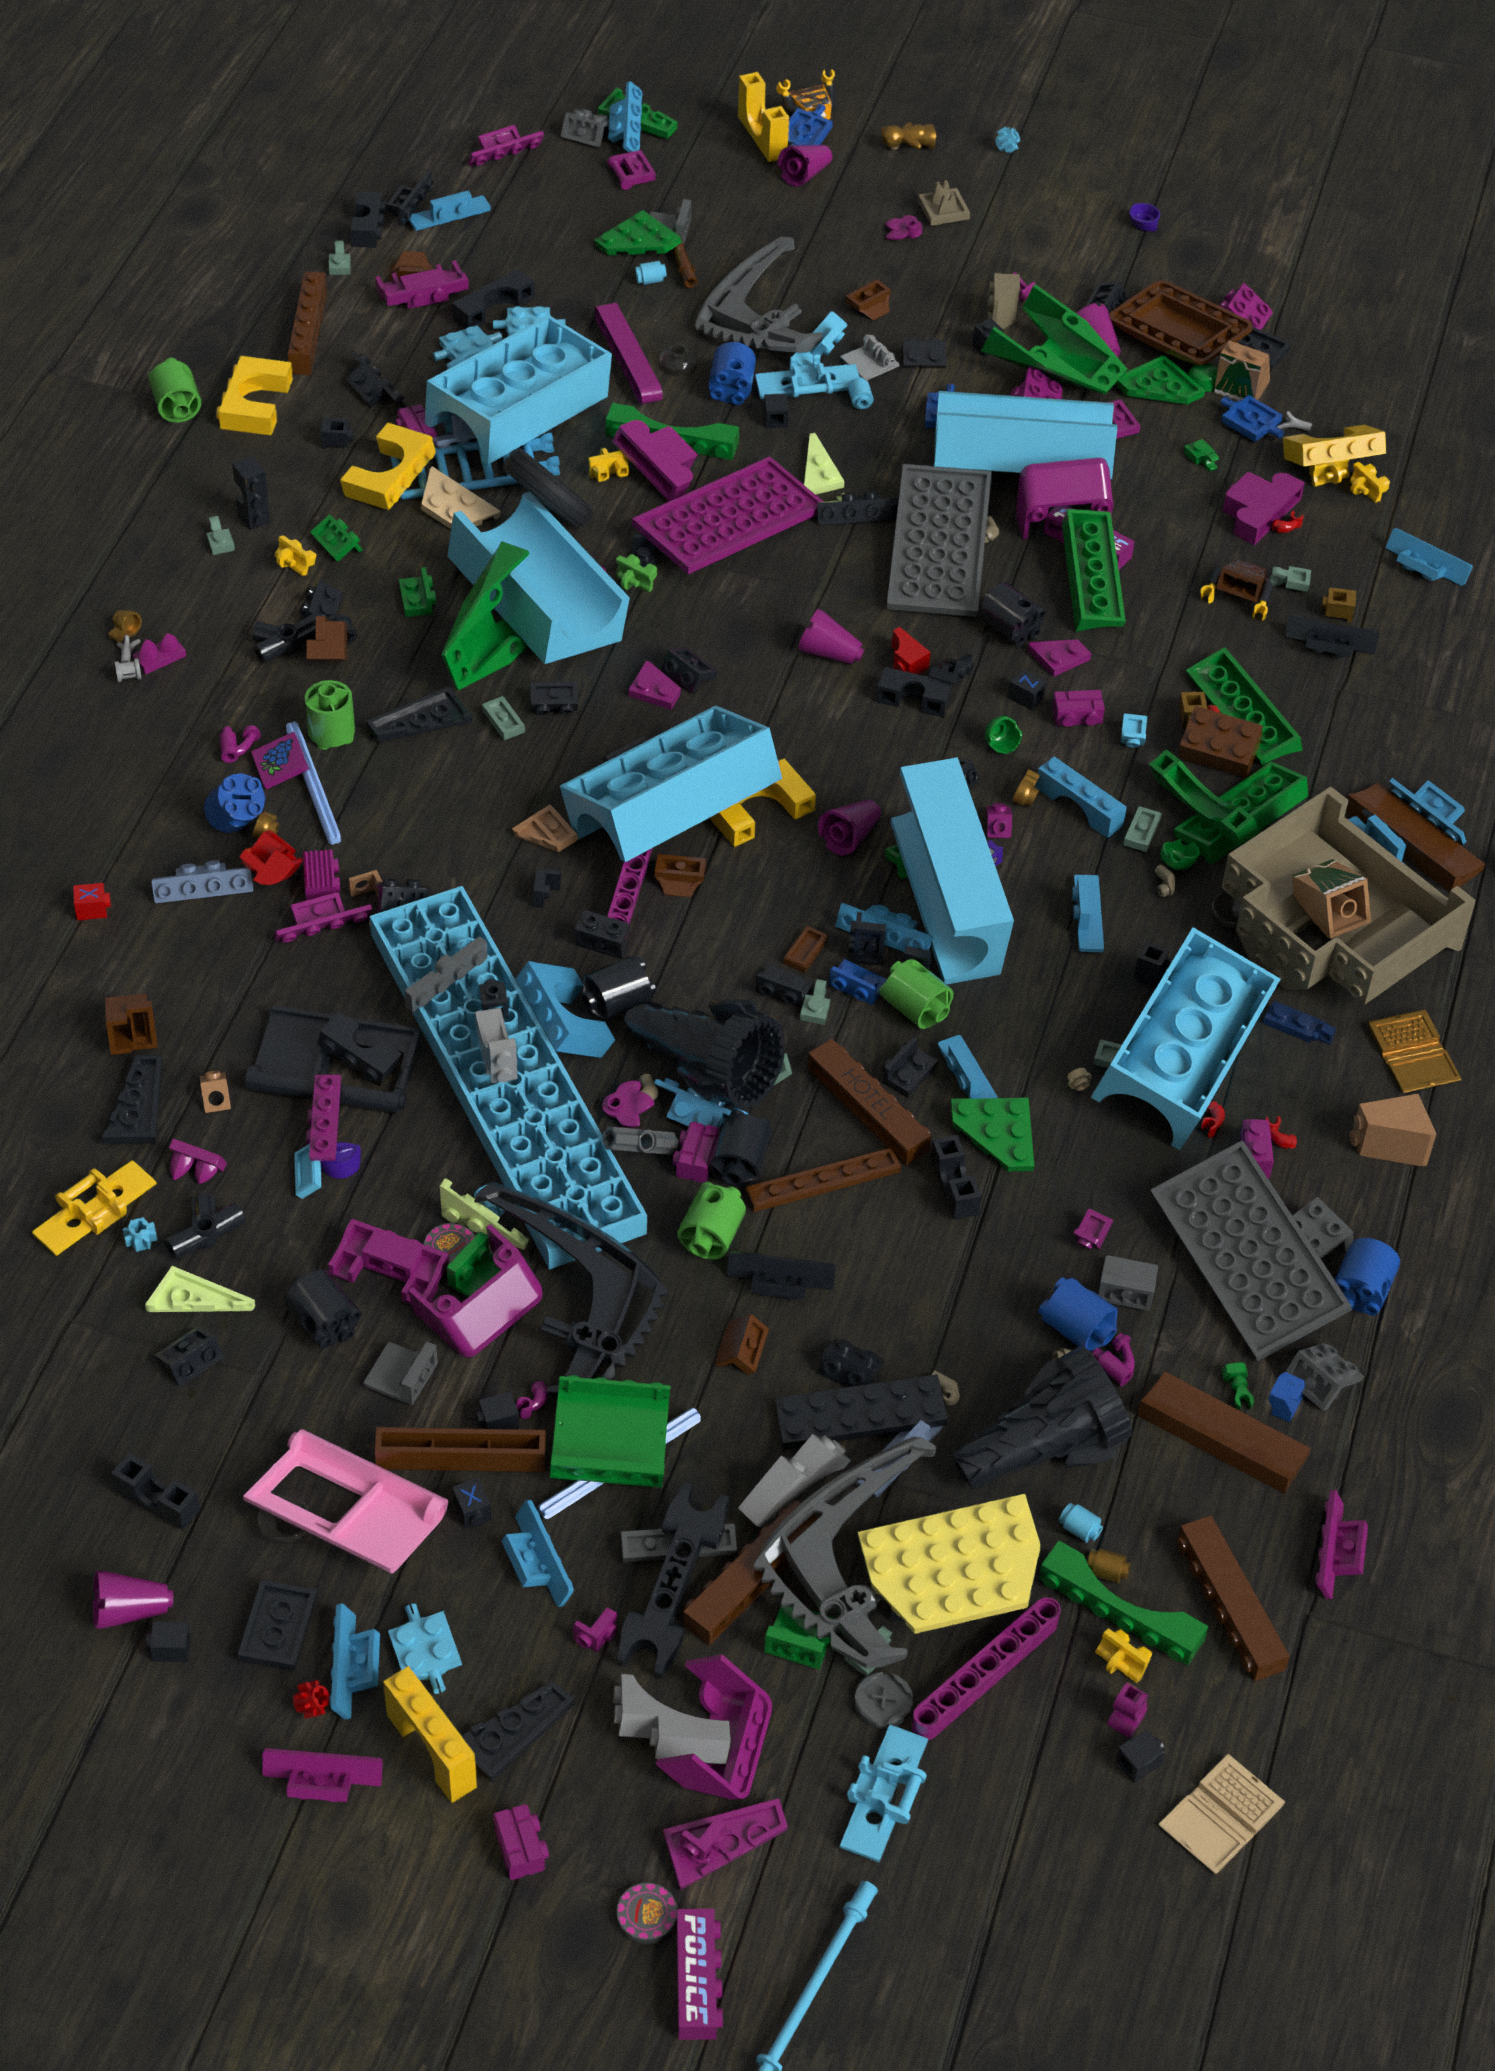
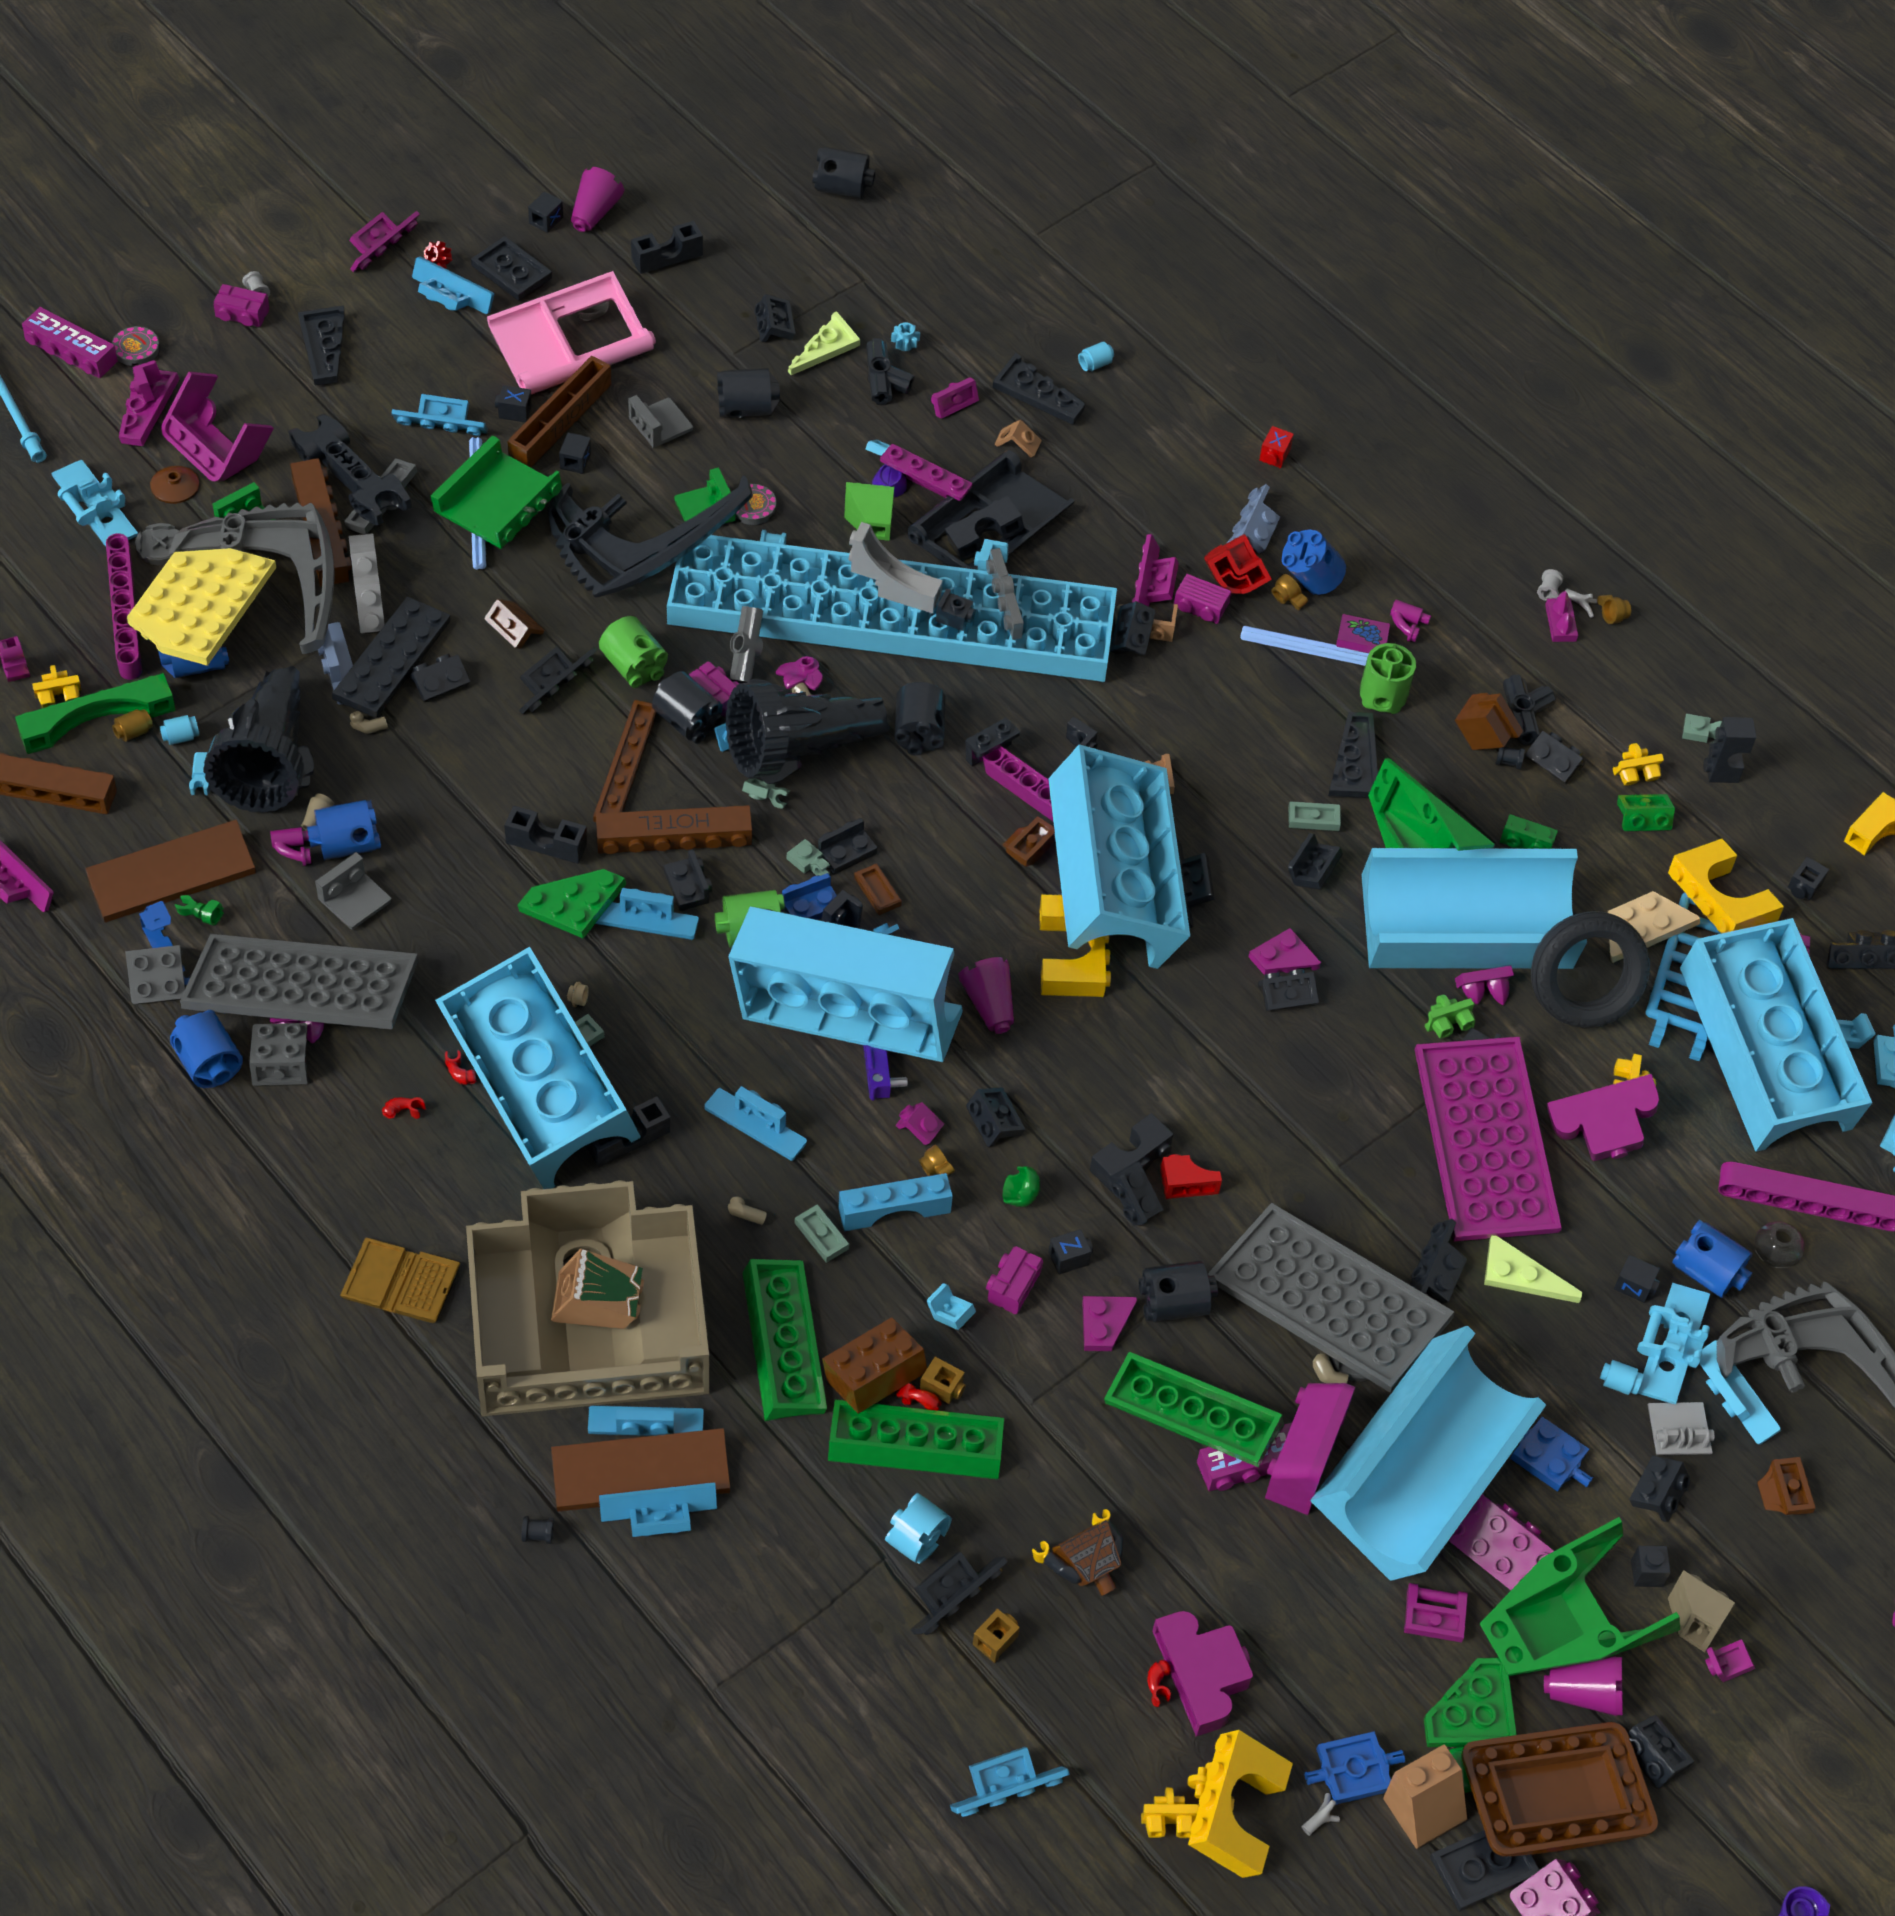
camera: 120 degrees right, 5 degrees up
yellow piece [32,1160,157,1256] -> none
reddish brown plate [105,993,158,1055] -> none
magenta bracket [328,1219,449,1304] -> none
yellow arch [383,1666,477,1803] -> none
medium azure plate [388,1604,462,1694] -> none
magenta windscreen [409,1224,543,1357] -> none
yellowish green wing [440,1179,529,1250] -> none
dark azure arch [515,961,615,1058] -> none
magenta arm [516,1381,548,1419] -> none
magenta bracket [573,1607,618,1653] -> none
green arch [606,403,739,460] -> none
light grey arch [613,1674,730,1764] -> none
magenta cone [798,609,864,664] -> none
magenta bracket [1073,1208,1113,1250] -> none
green arch [1149,749,1260,847] -> none
green hair [1160,839,1200,872] -> none
green plate [1184,439,1219,471] -> none
magenta brick [1239,1119,1274,1179] -> none
dark blue hinge [1263,1001,1336,1045] -> none
sand green plate [1270,566,1311,592] -> none
medium nougat slope [1350,1094,1436,1166] -> none
none -> reddish brown dish [150,466,199,504]
none -> medium azure bar [189,752,210,795]
none -> light grey bush [242,271,270,297]
none -> bright green slope [844,482,894,540]
none -> medium azure brick [885,1493,952,1564]
none -> medium azure bracket [974,539,1008,571]
none -> medium azure brick [1078,342,1114,371]

